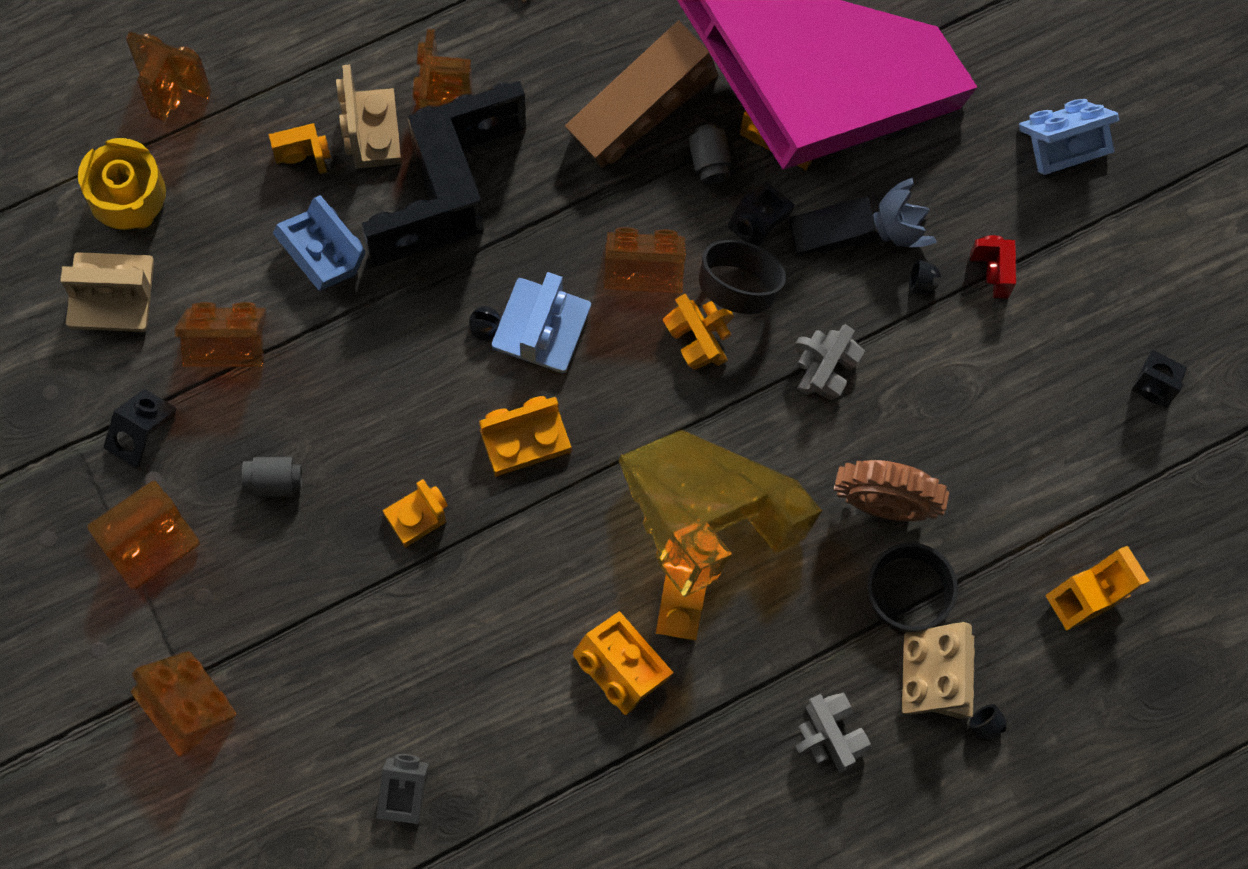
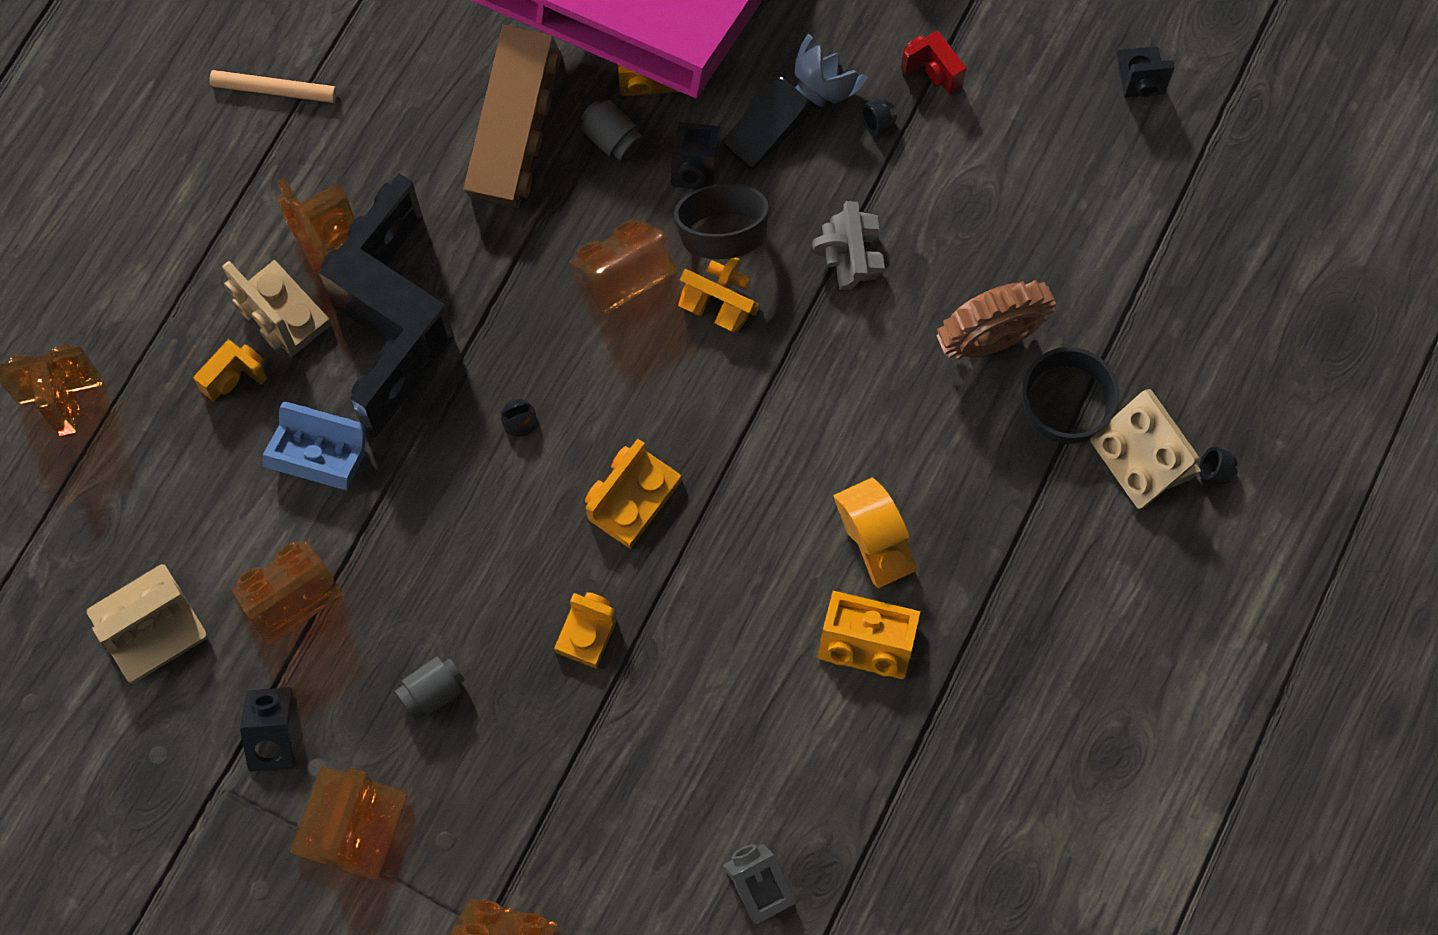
camera: 30 degrees left, 0 degrees up
yellow brick [78,138,166,230] -> none
light blue bracket [492,272,591,373] -> none
clear yellow wedge [618,430,822,597] -> none
light grey hips [796,693,872,774] -> none
light orange brick [1045,546,1150,631] -> none

